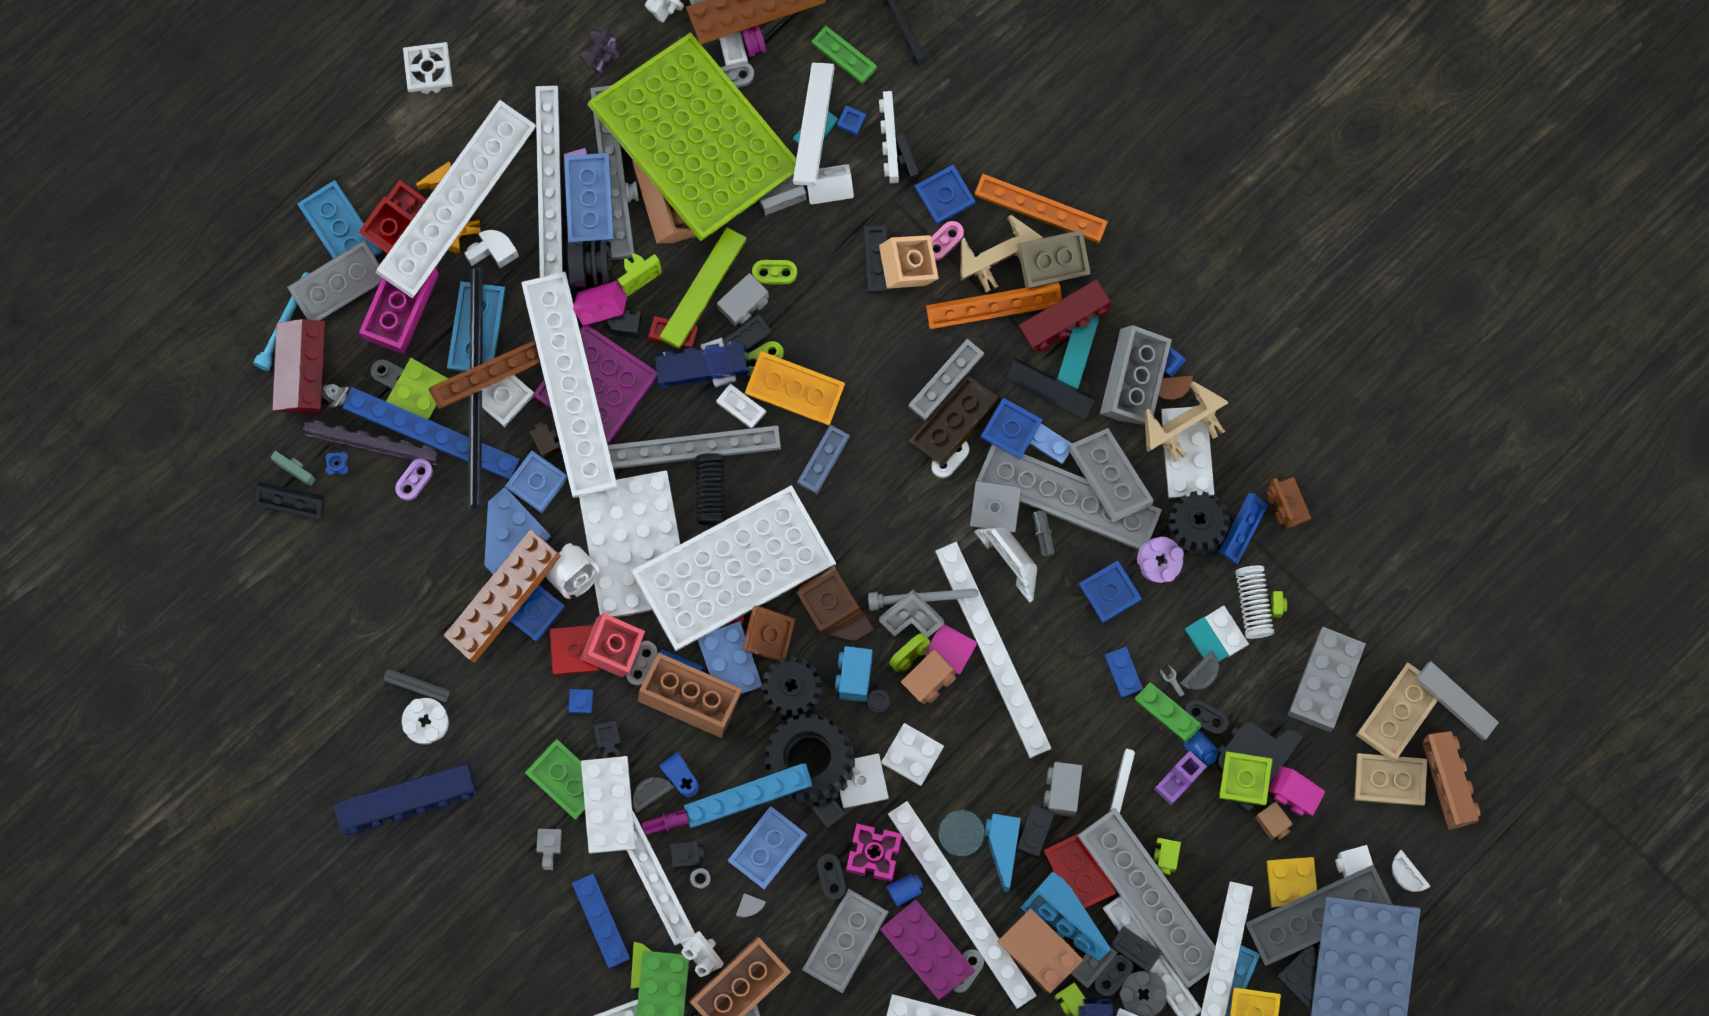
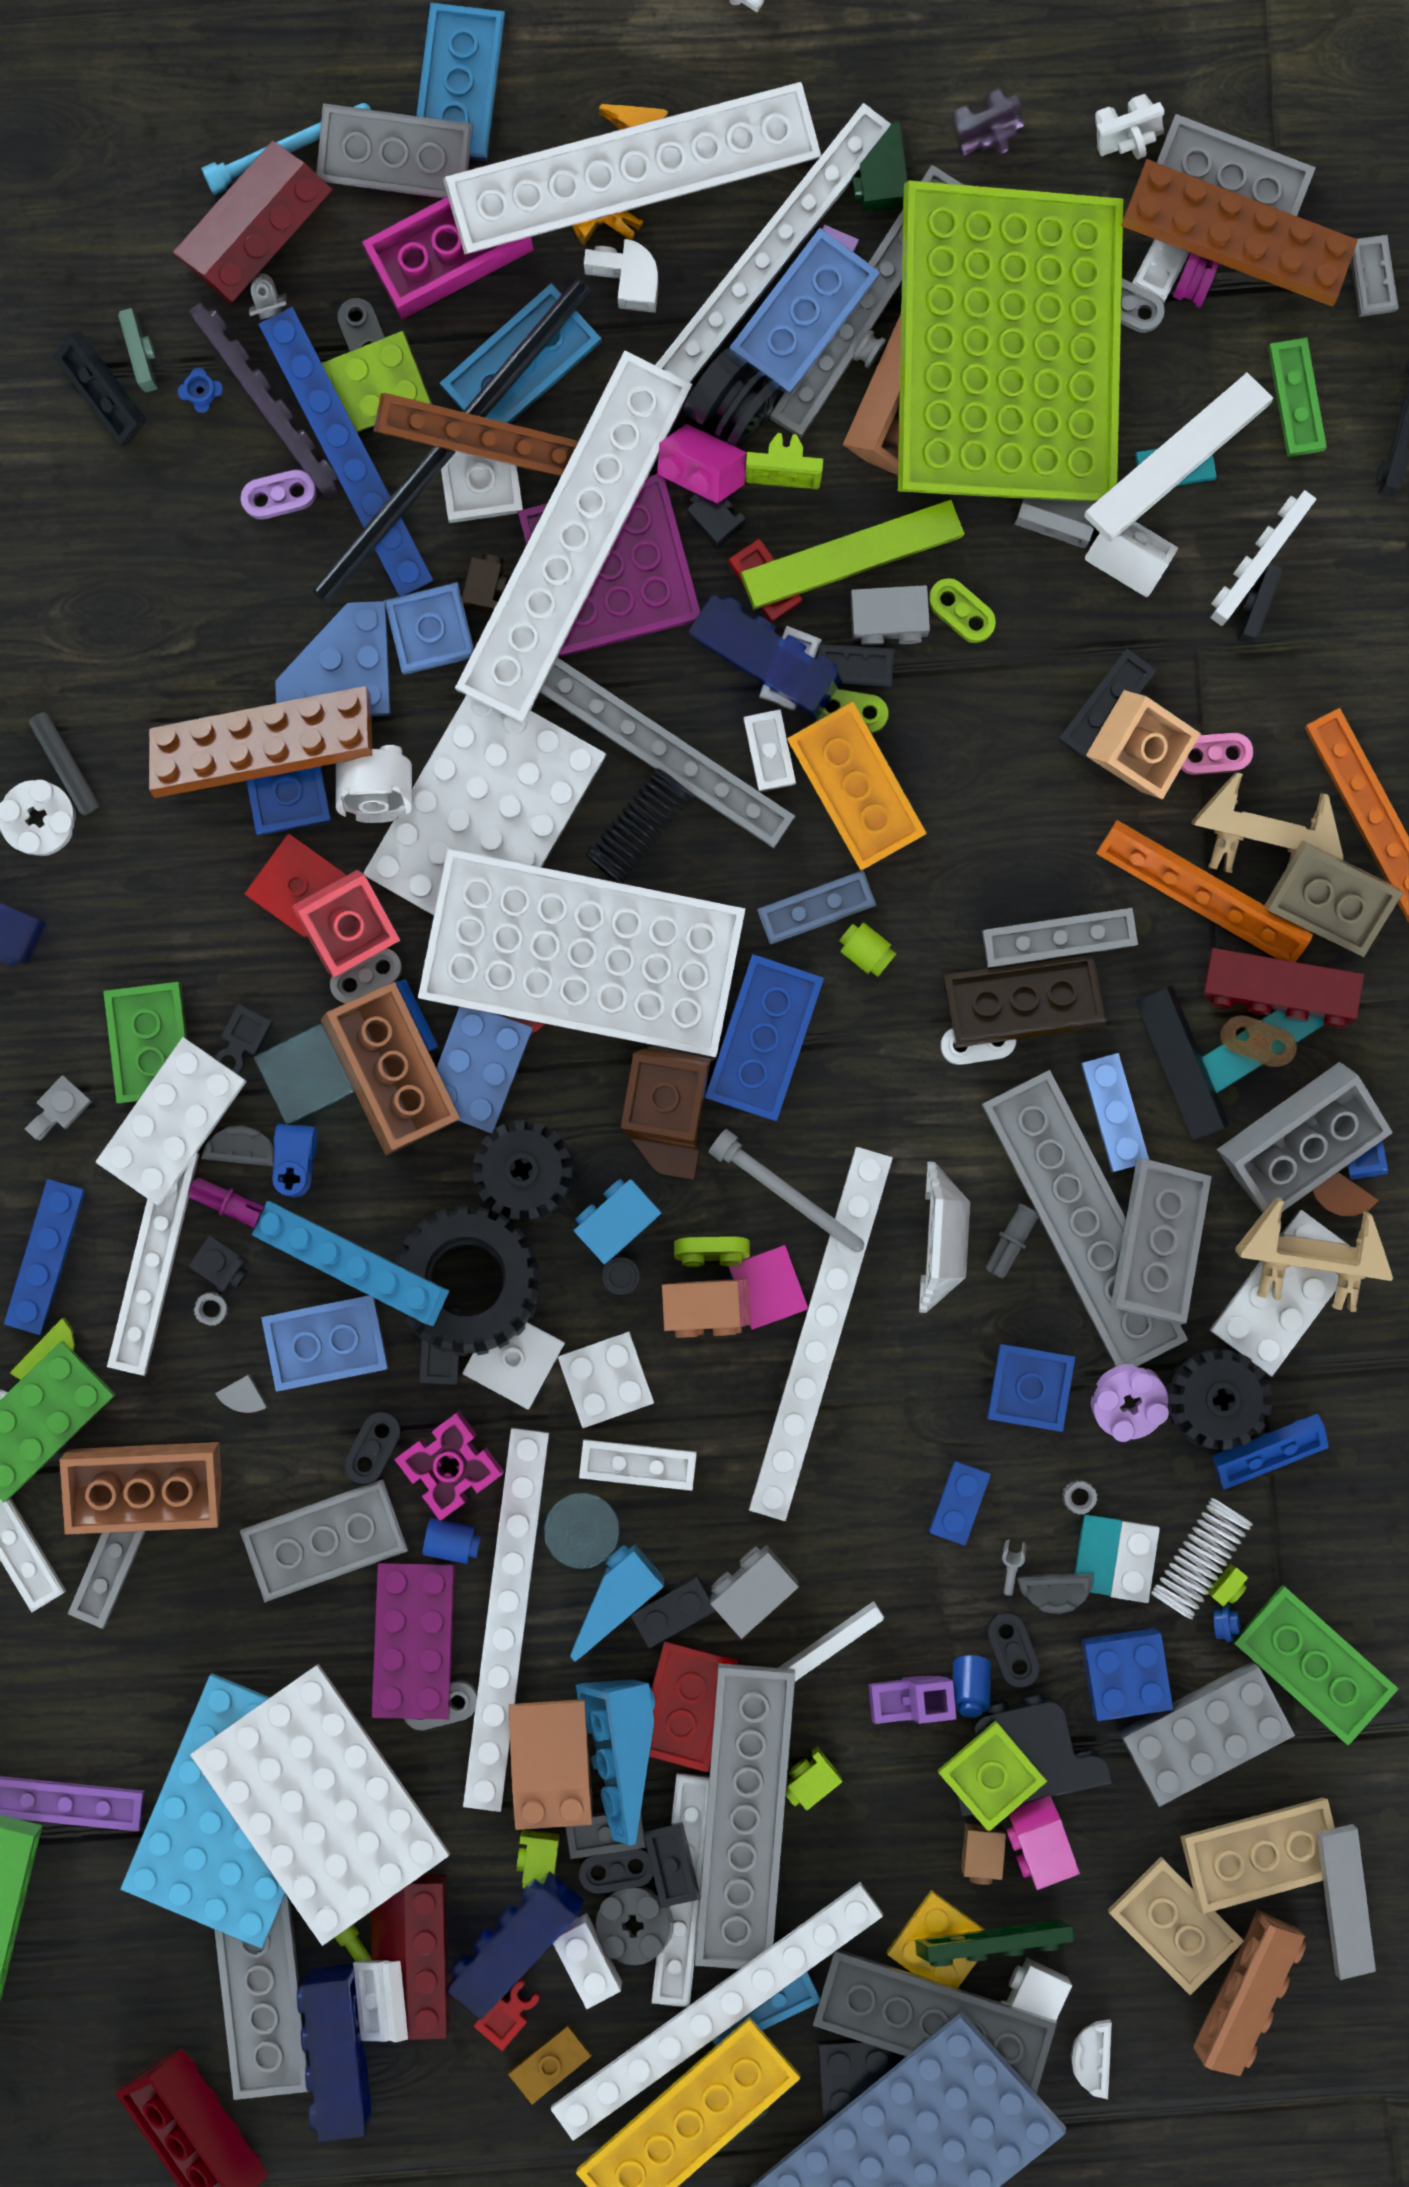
camera: 40 degrees right, 10 degrees up
red slope [358,180,427,254] -> none
blue plate [569,689,593,714] -> none
white hips [680,931,724,977] -> none
dark orange plate [742,606,796,663] -> none
blue plate [837,105,866,136] -> none
light grey plate [879,590,944,638] -> none
blue plate [915,165,976,225] -> none
light grey plate [970,480,1022,532] -> none
blue plate [981,398,1043,460] -> none
bright green plate [1134,682,1202,743] -> none
dark orange bracket [1266,477,1311,530] -> none
none -> clear light blue tile [254,1024,355,1125]
none -> white plate [579,1439,697,1491]
none -> blue plate [705,954,824,1122]
none -> lime brick [839,922,897,977]
none -> dark green slope [852,122,907,212]
none -> dark green plate [915,1920,1074,1967]
none -> light grey axle [1062,1480,1098,1515]
none -> blue brick [1080,1628,1173,1721]
none -> blue plate [1214,1604,1241,1642]
none -> clear orange plate [1221,1015,1297,1067]
none -> bright green plate [1233,1585,1399,1746]

